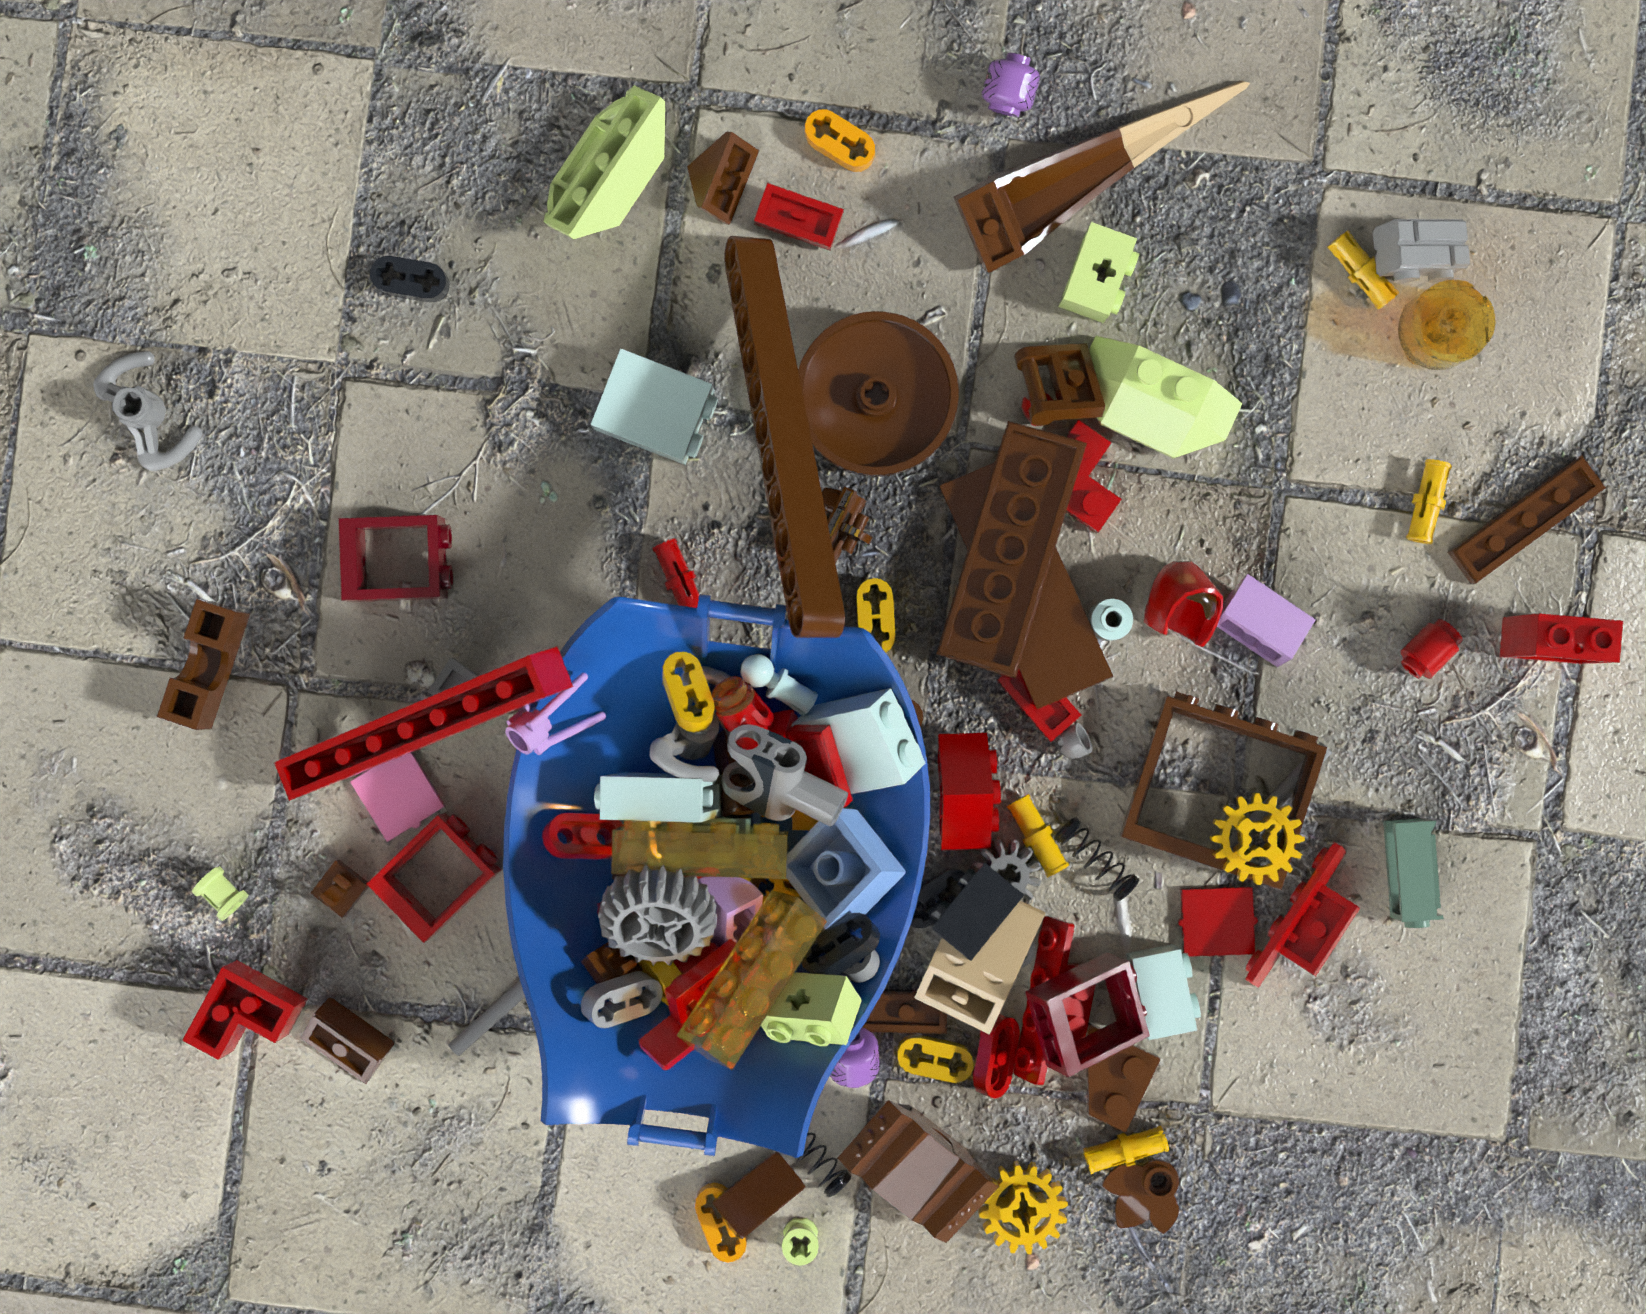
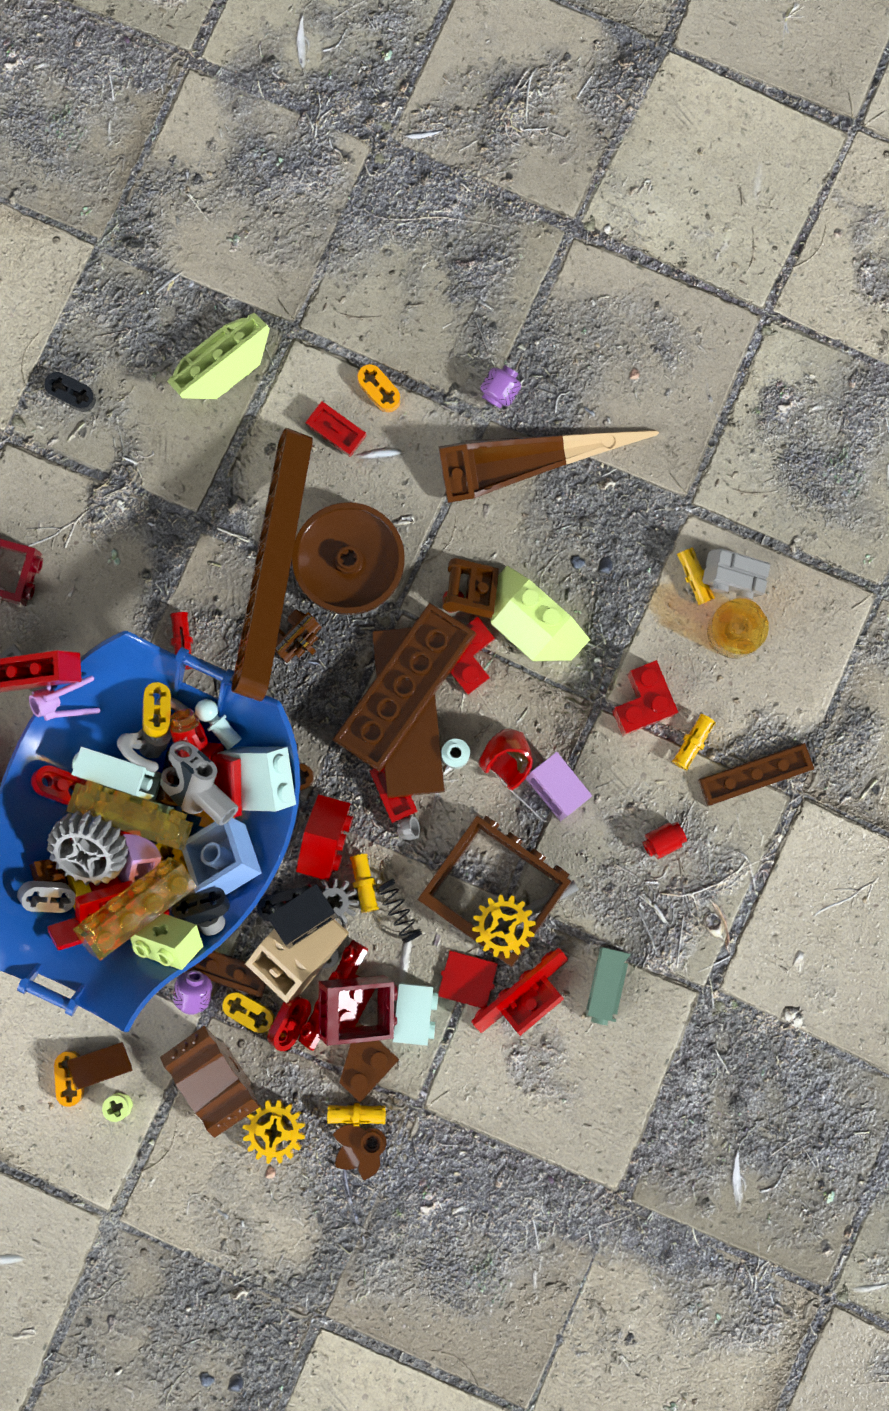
camera: 15 degrees right, 5 degrees down
light aqua brick [591,348,718,465] -> none
reddish brown slope [687,131,759,225] -> none
black piece [797,1132,851,1197] -> none
yellow beam [856,578,895,653] -> none
yellowish green brick [1058,222,1139,323] -> none
red window [1499,613,1623,664] -> none
none -> red brick [612,660,679,737]

